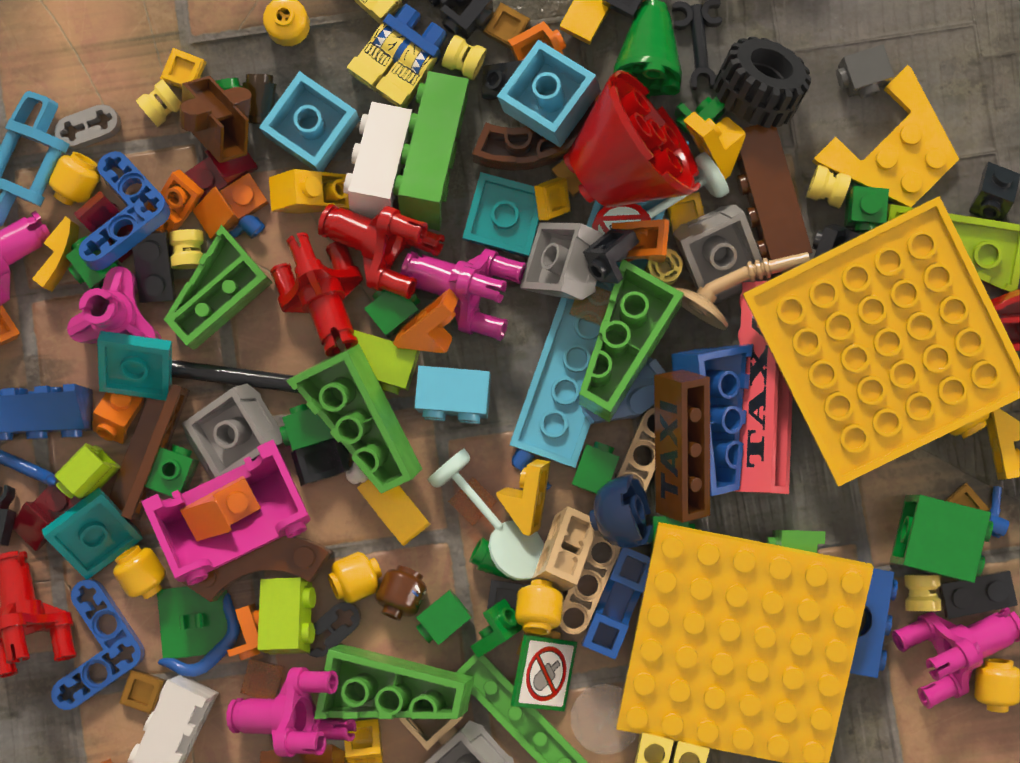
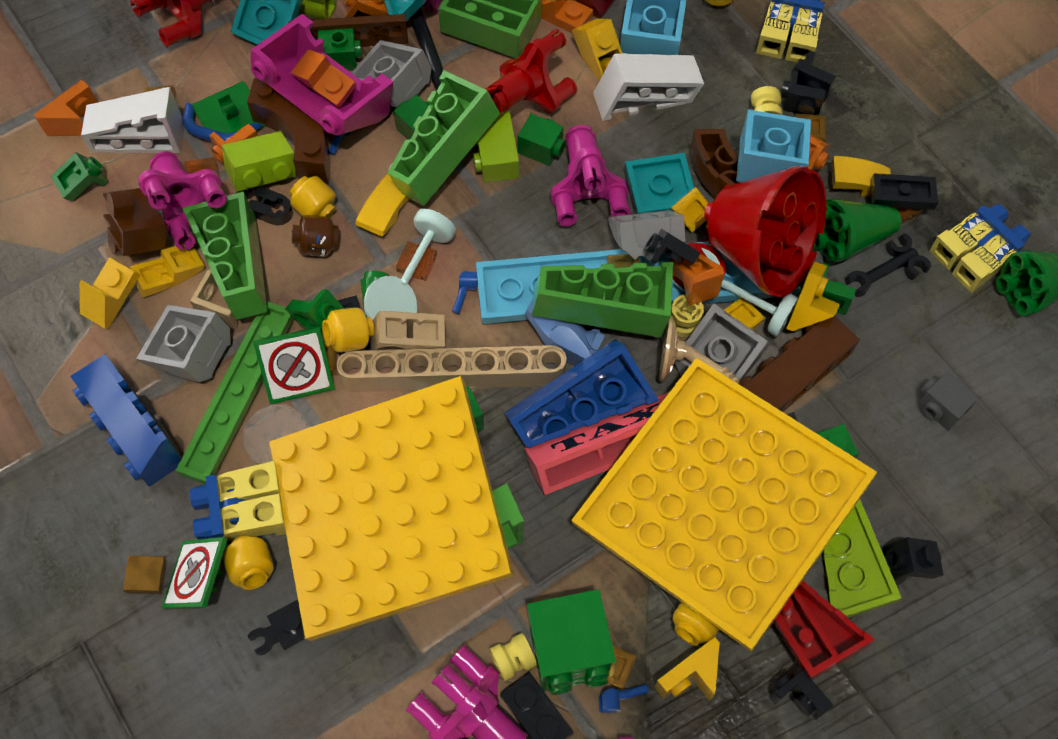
camera: 55 degrees right, 20 degrees down
blue beam [51,579,145,710] -> none
yellow head [113,545,166,599] -> none
blue hand [229,215,265,239] -> none
black bracket [291,438,350,486] -> none
red wheel [318,204,445,299] -> none
hips [347,4,447,108] -> none
bright green wedge [393,71,469,231] -> none
orange slope [393,288,459,353] -> none
medium azure brick [415,365,491,424] -> none
green brick [416,589,473,645] -> none
yellow slope [496,459,550,536] -> none
green brick [571,441,620,494] -> none
blue arch [581,548,651,660] -> none
dark blue cylinder [589,474,653,548] -> none
reddish brown brick [654,370,710,523] -> none
black tyre [714,37,811,128] -> none
light yellow wheel [806,165,851,209] -> none
yellow wing [812,65,959,207] -> none
blue arch [850,569,898,678] -> none

